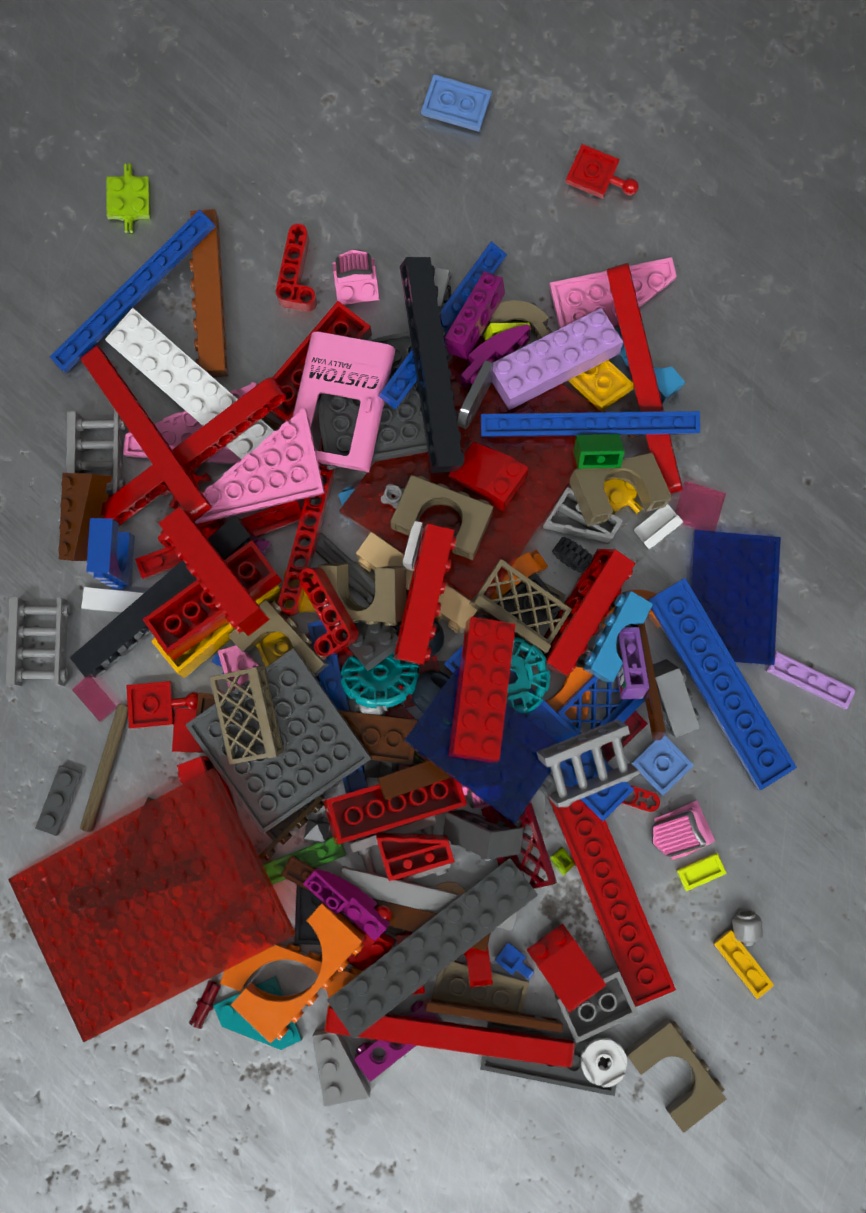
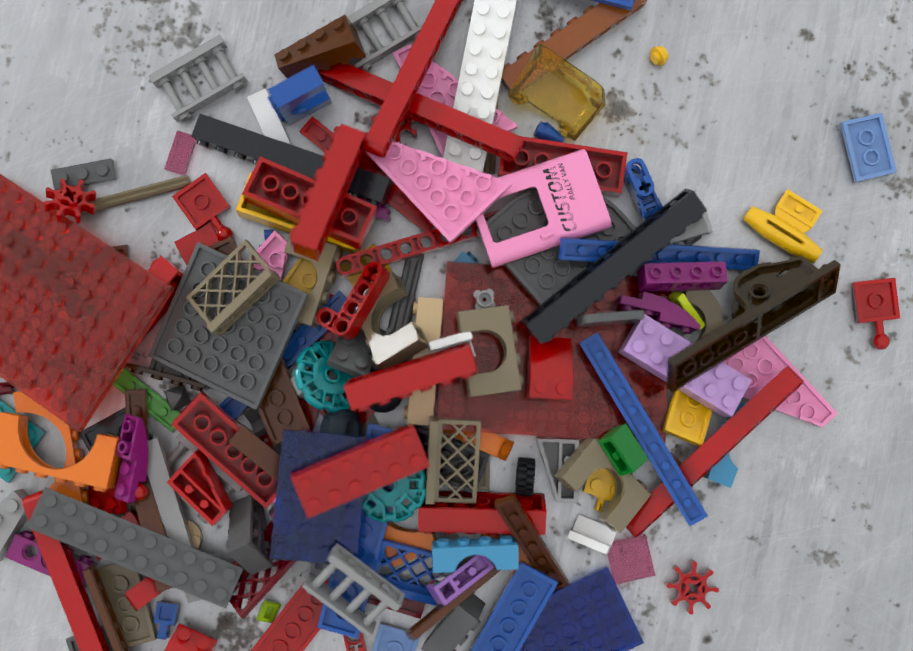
camera: 60 degrees right, 5 degrees up
red beam [276,224,317,312] -> none
bright pink piece [333,250,379,304] -> none
none -> red gear [44,179,96,223]
none -> reddish brown tile [494,494,569,591]
none -> clear yellow windscreen [508,44,606,141]
none -> blue cone [533,121,565,143]
none -> blue piece [624,158,663,222]
none -> yellow plate [650,46,669,66]
none -> red gear [665,560,719,614]
none -> dark brown piece [667,256,841,393]
none -> yellow plate [743,189,823,264]

